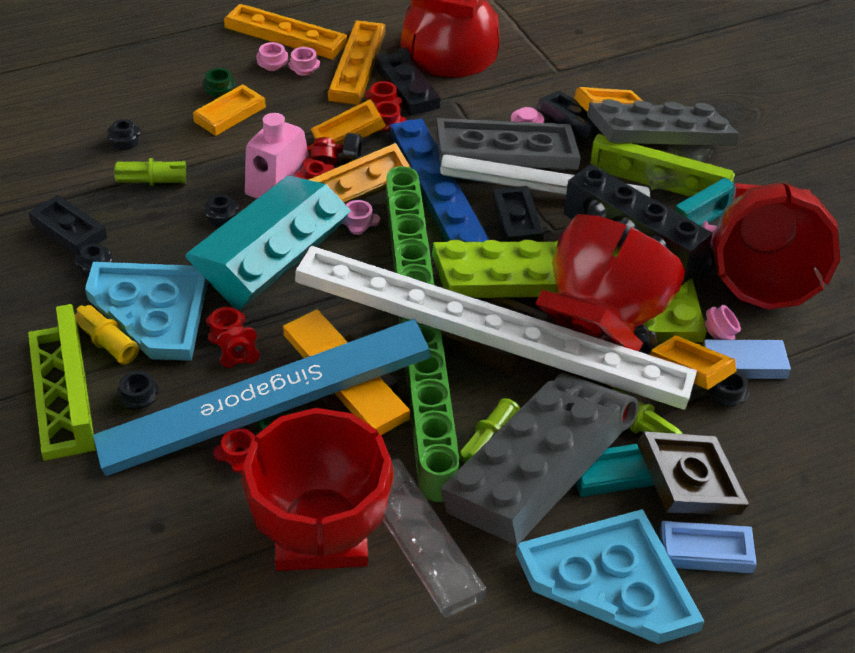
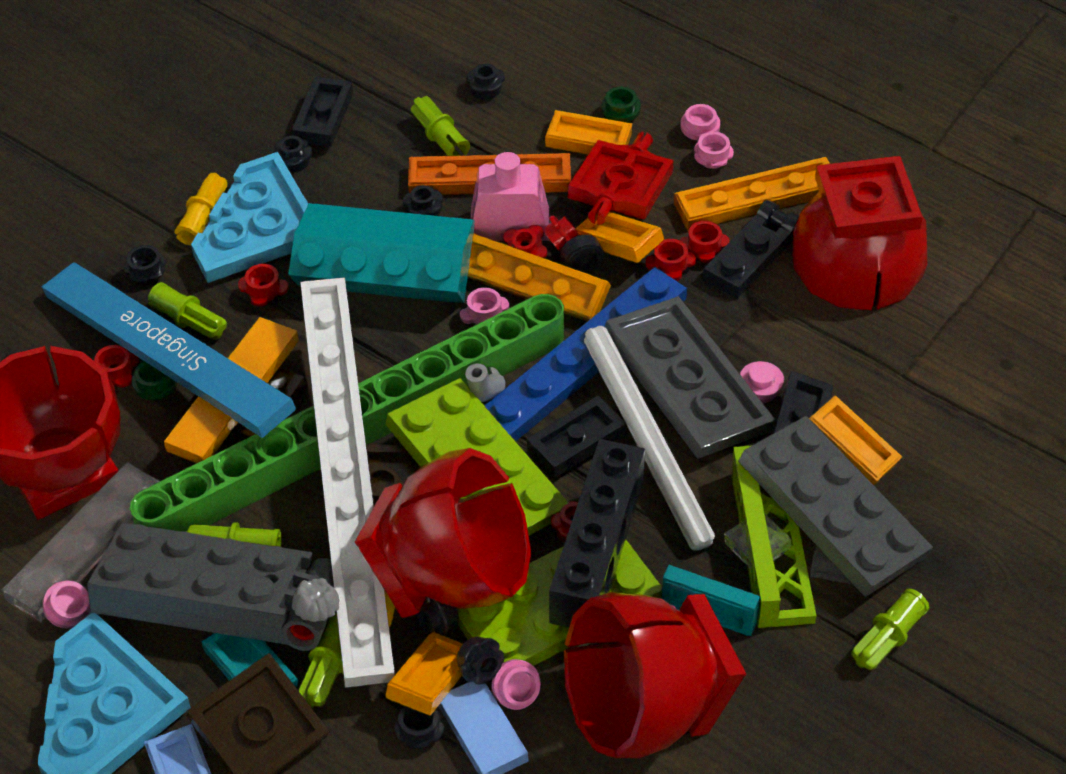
camera: 65 degrees right, 5 degrees up
lime fence [28,304,96,461] -> none
red plate [217,327,260,368] -> none
light orange tile [224,4,347,60] -> none
none -> bright pink plate [42,581,91,629]
none -> lime axle [148,282,227,340]
none -> light grey piece [292,578,340,622]
none -> orange tile [408,153,571,195]
none -> black plate [457,636,504,685]
none -> light grey arm [465,363,505,403]
none -> red plate [568,132,674,225]
none -> lime axle [851,589,930,670]

